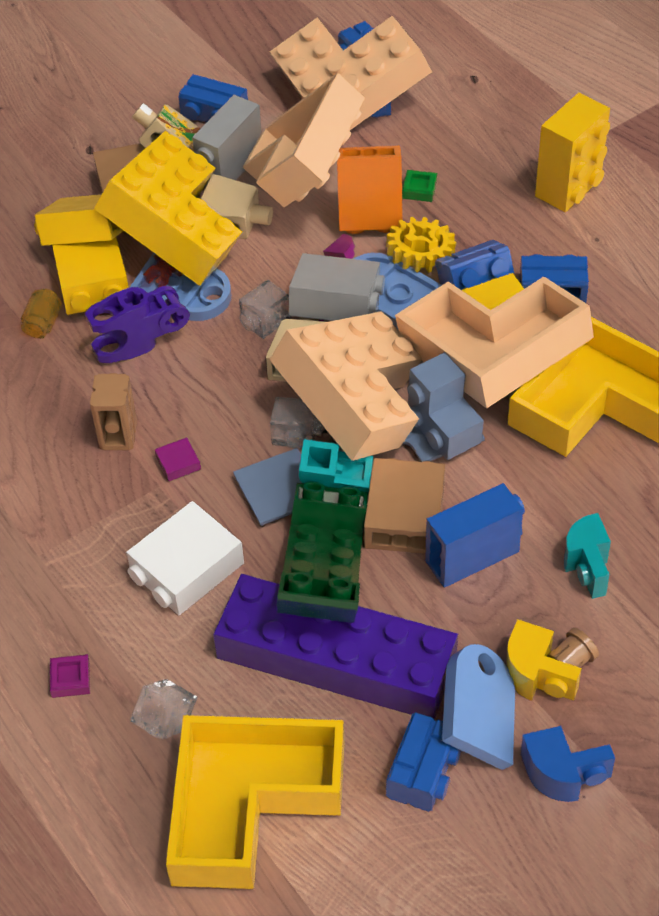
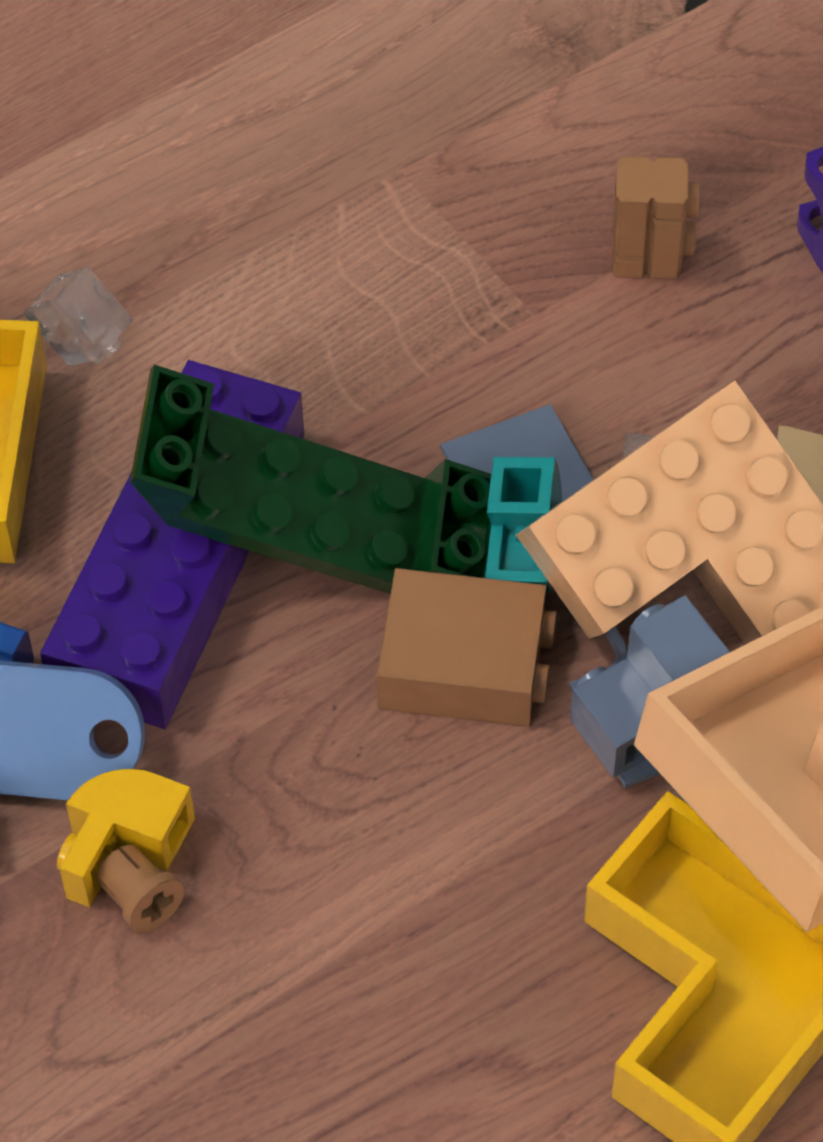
camera: 90 degrees right, 5 degrees up
magenta tile [50,654,90,698] -> none
white brick [126,501,244,616] -> none
magenta tile [155,437,201,481] -> none
blue brick [425,483,525,588] -> none
teal brick [564,513,611,599] -> none

